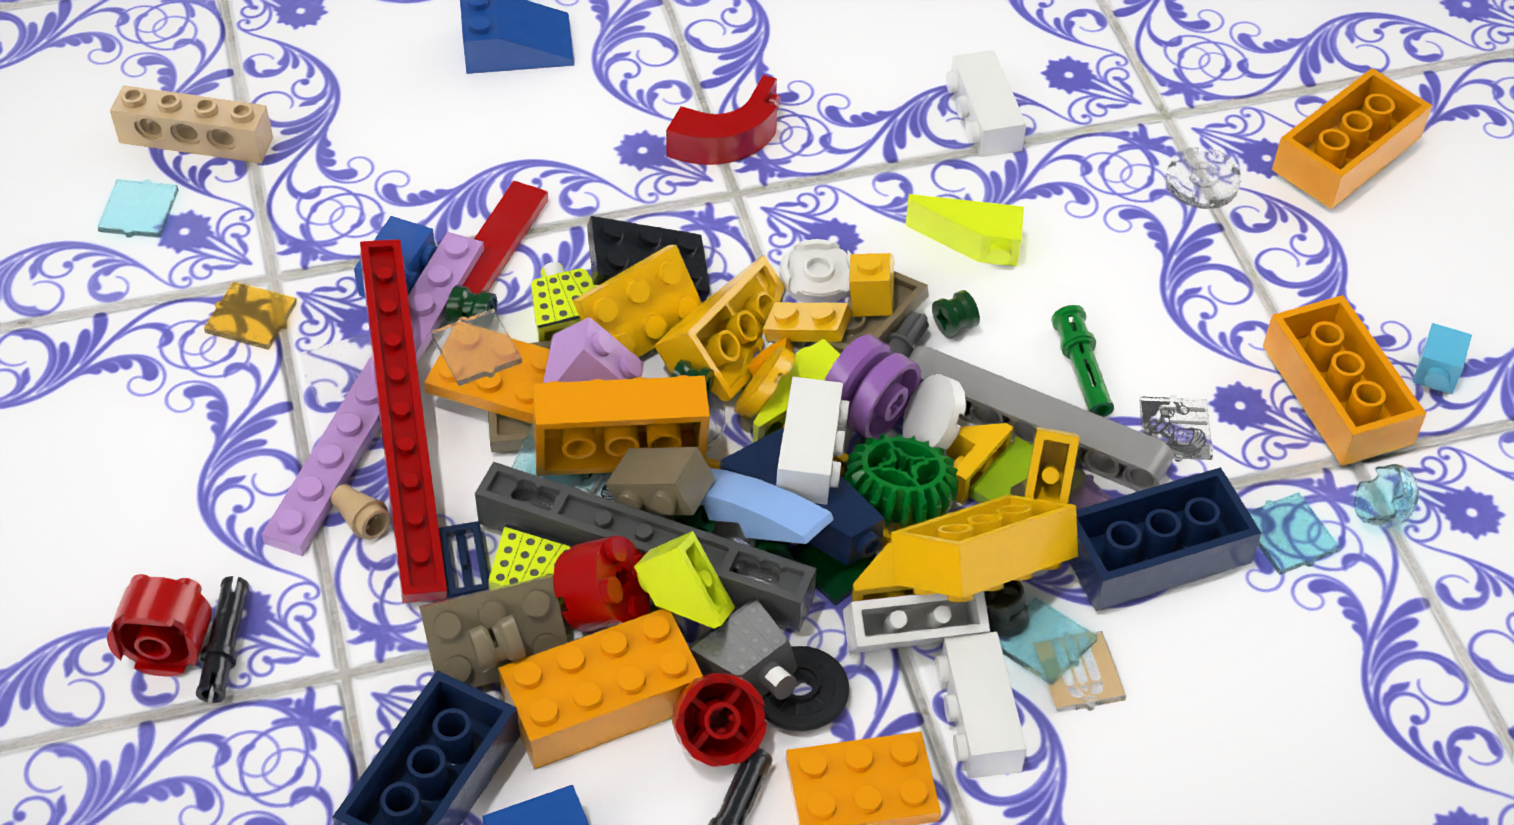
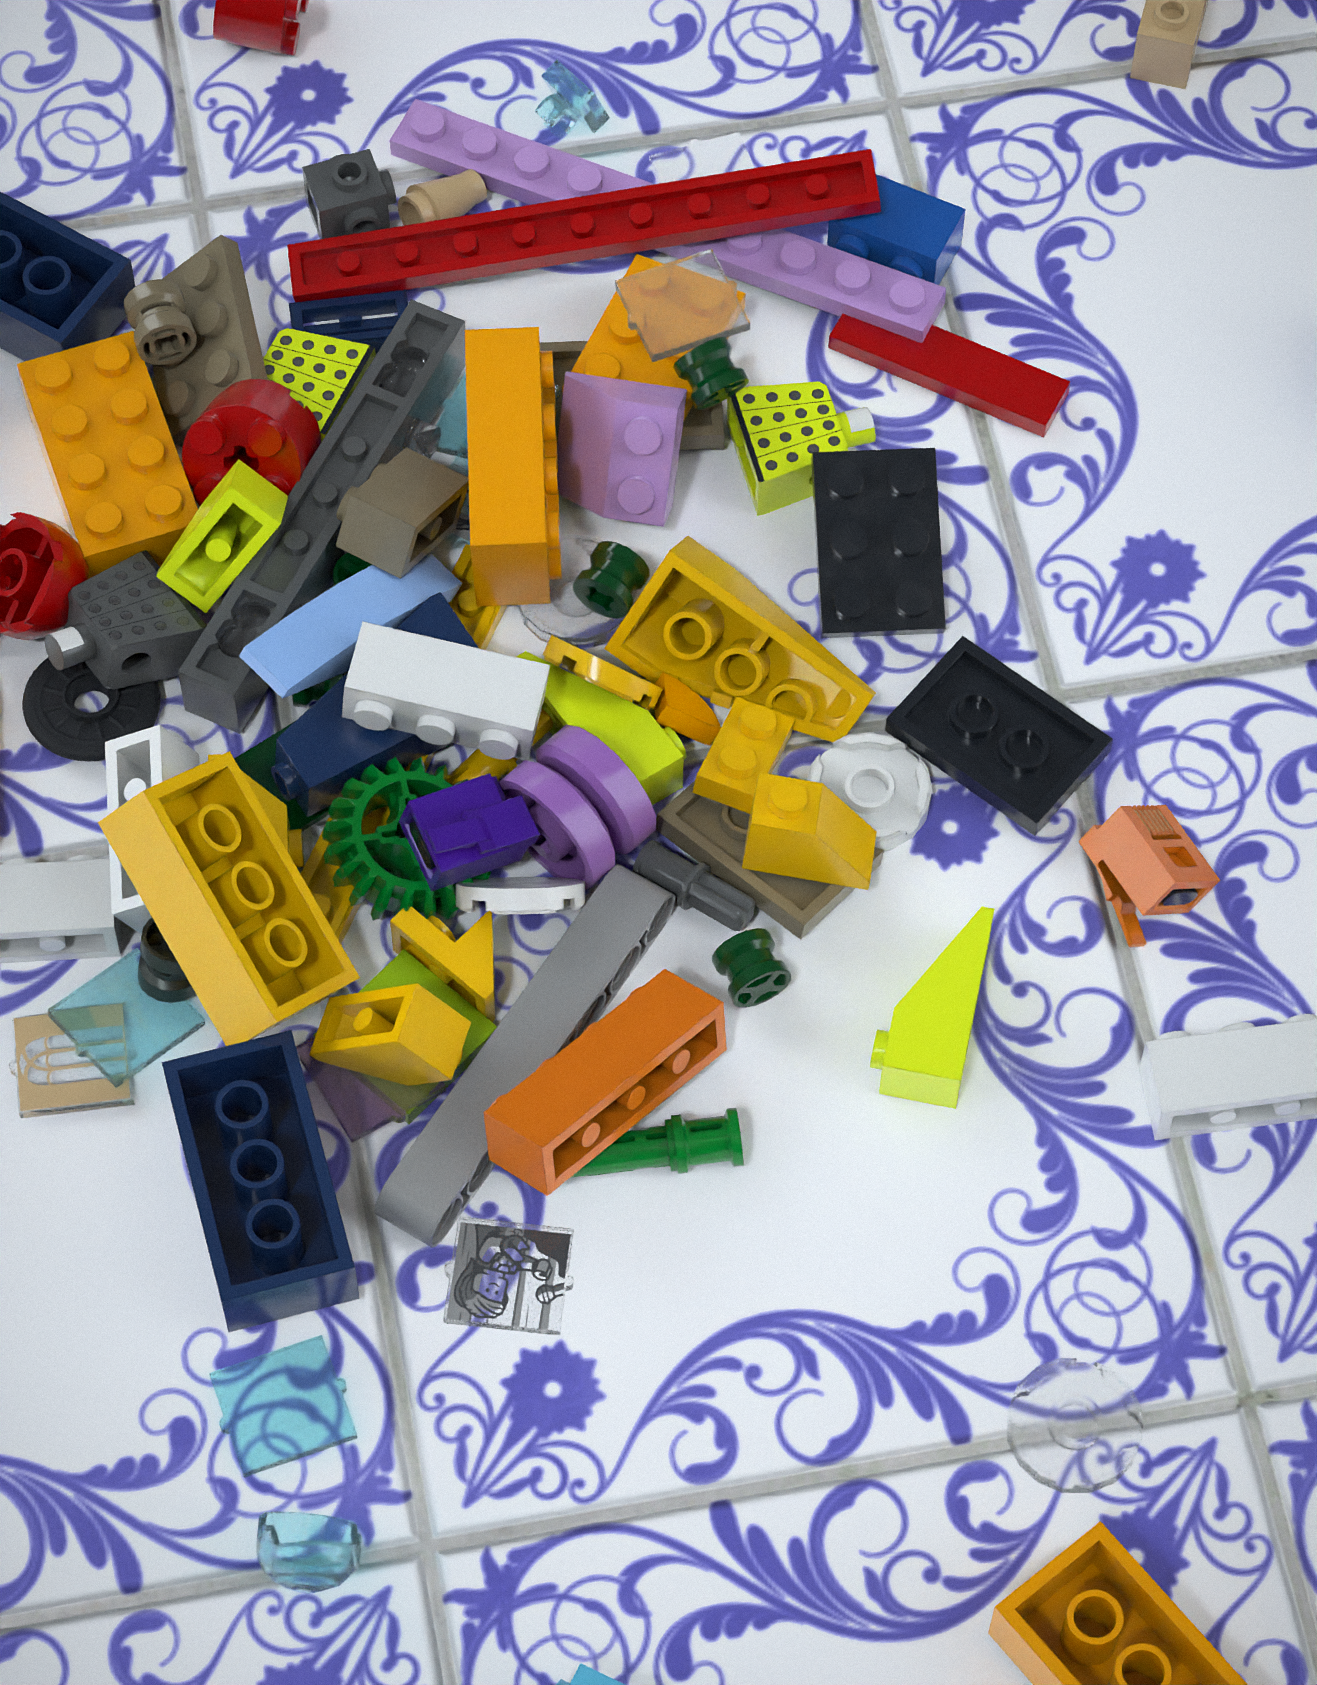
camera: 95 degrees right, 10 degrees up
black pin [195,576,250,703] -> none
clear yellow piece [204,281,297,350] -> none
dark green wheel [445,285,498,331] -> none
yellow plate [572,245,702,358] -> none
red arch [666,75,781,165] -> none
light orange brick [1263,295,1427,466] -> none
none -> dark grey brick [302,149,397,239]
none -> dark purple piece [399,773,540,892]
none -> orange brick [483,969,727,1196]
none -> clear light blue tile [535,60,610,140]
none -> dark green wheel [673,337,750,410]
none -> black plate [885,636,1113,836]
none -> orange piece [1078,805,1220,947]

